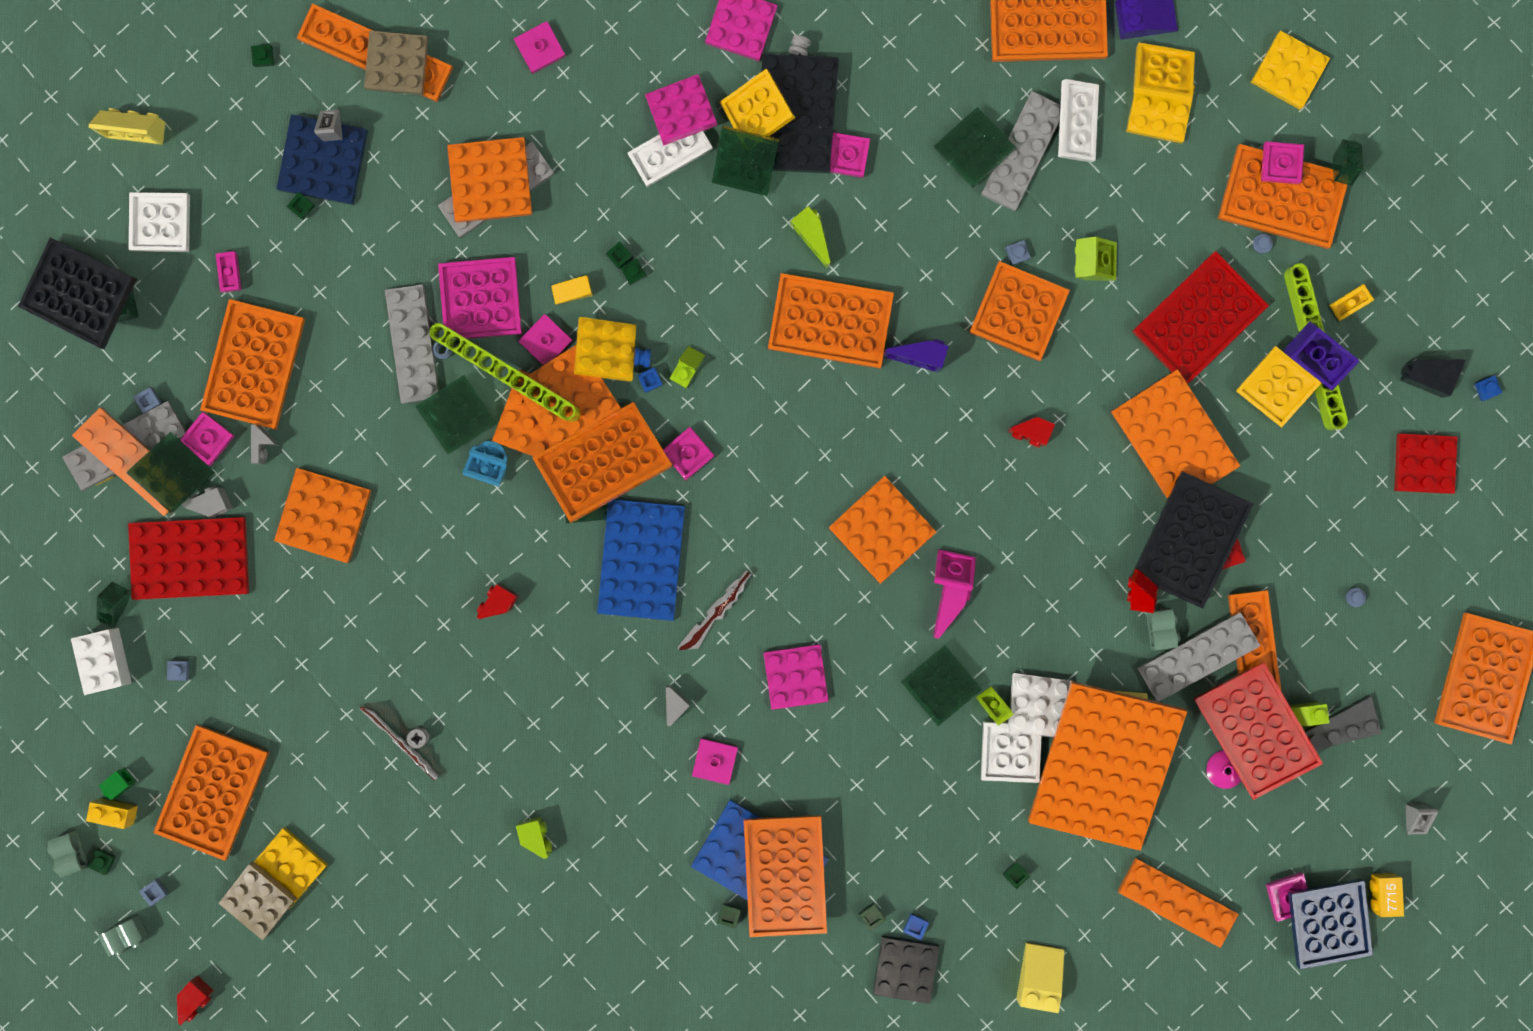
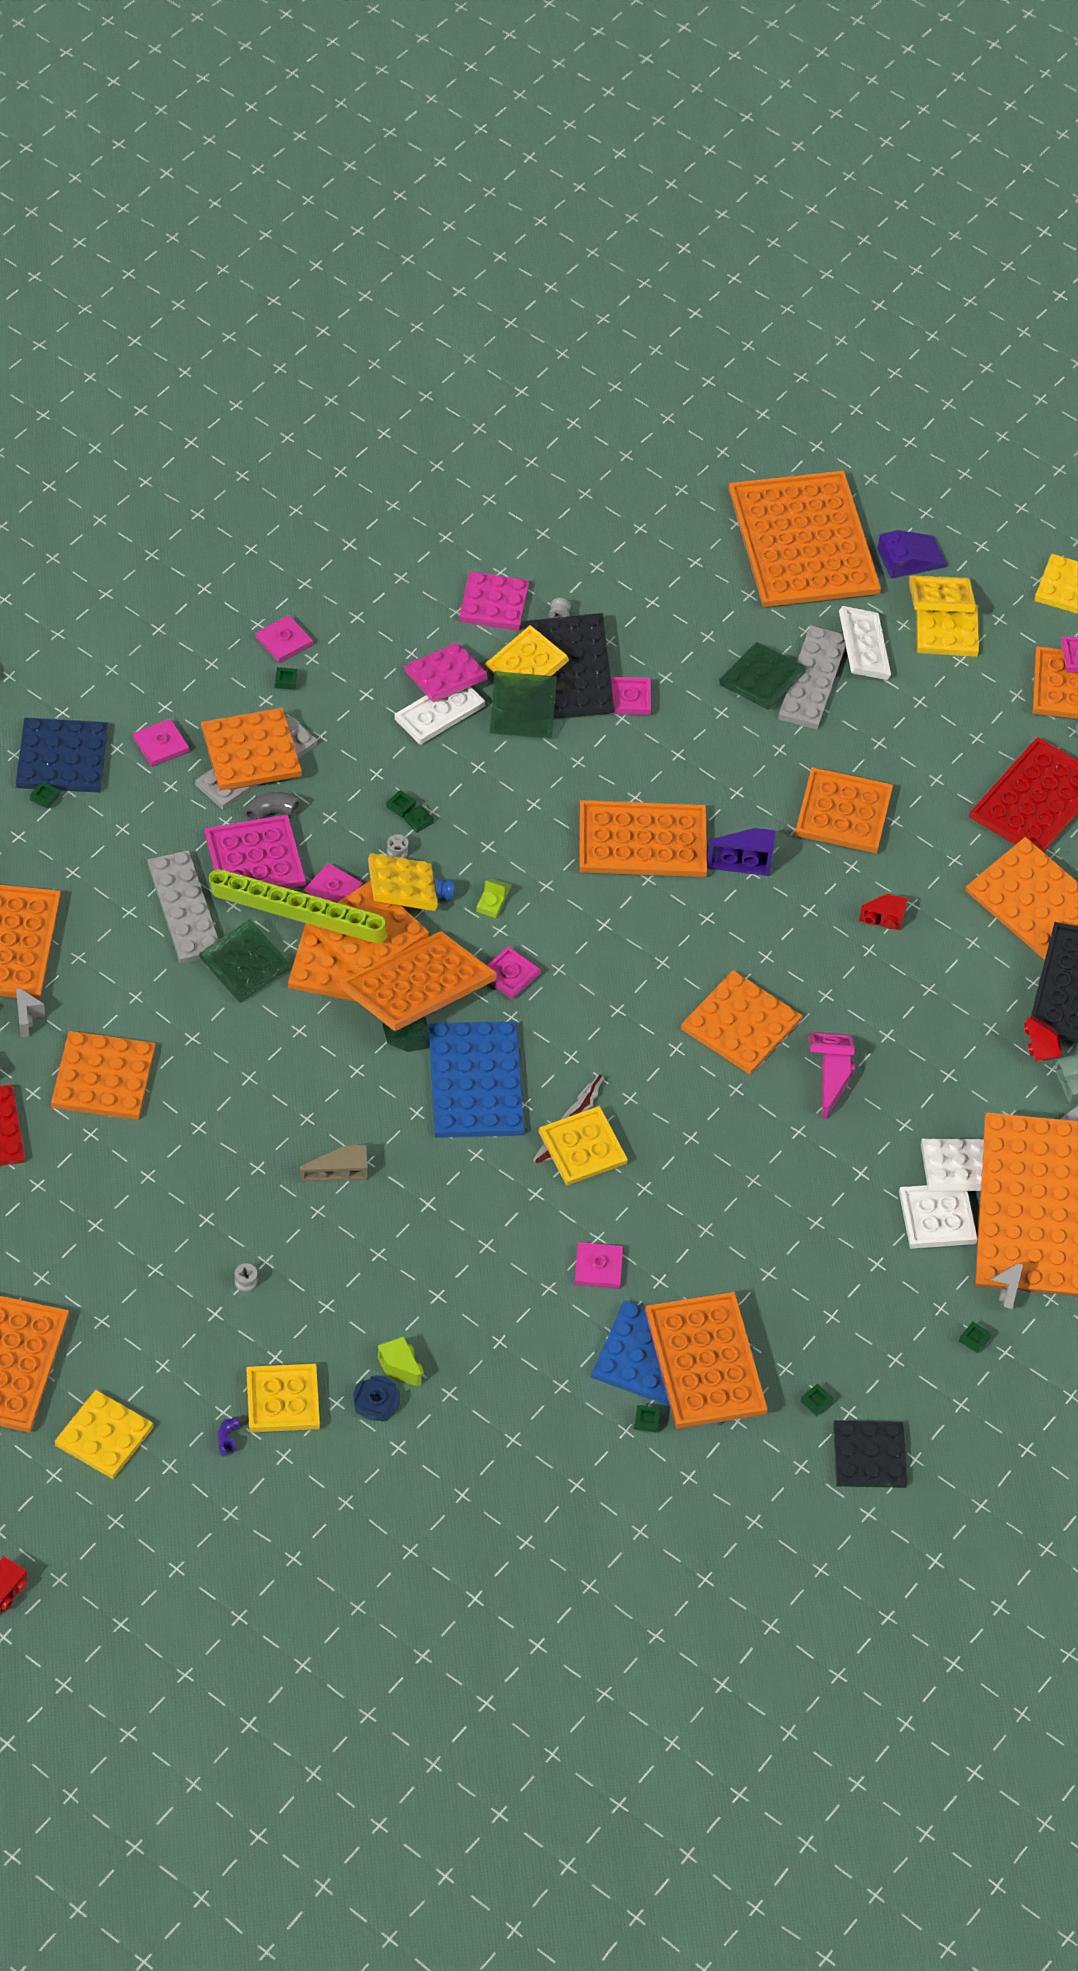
camera: 15 degrees left, 35 degrees down
plate [218,861,297,940] -> none
orange plate [297,3,453,103] -> none
light grey slope [314,109,343,141] -> none
light grey sword [360,706,440,781] -> none
dark tan plate [364,31,429,95] -> none
sand blue plate [433,342,452,359] -> none
dark azure slope [463,441,507,487] -> none
red slope [477,584,519,619] -> none
yellow slope [551,275,593,305] -> none
blue plate [637,367,663,393] -> none
light grey slope [666,685,690,726] -> none
dark pink plate [763,644,828,710] -> none
lime slope [790,206,830,268] -> none
clear green plate [901,645,982,726] -> none
blue plate [903,913,929,940] -> none
lime slope [976,686,1014,726] -> none
sand blue plate [1005,240,1031,266] -> none
light yellow slope [1016,943,1064,1013] -> none
lime slope [1075,237,1117,281] -> none
none -> dark pink plate [133,719,189,767]
none -> dark purple piece [217,1417,241,1456]
none -> dark grey cylinder [243,792,301,821]
none -> yellow plate [246,1364,320,1432]
none -> dark green plate [275,667,297,690]
none -> dark tan slope [300,1144,368,1182]
none -> dark blue plate [353,1375,400,1422]
none -> light grey wheel [387,834,408,859]
none -> yellow plate [539,1106,628,1186]
none -> light grey slope [989,1263,1023,1309]

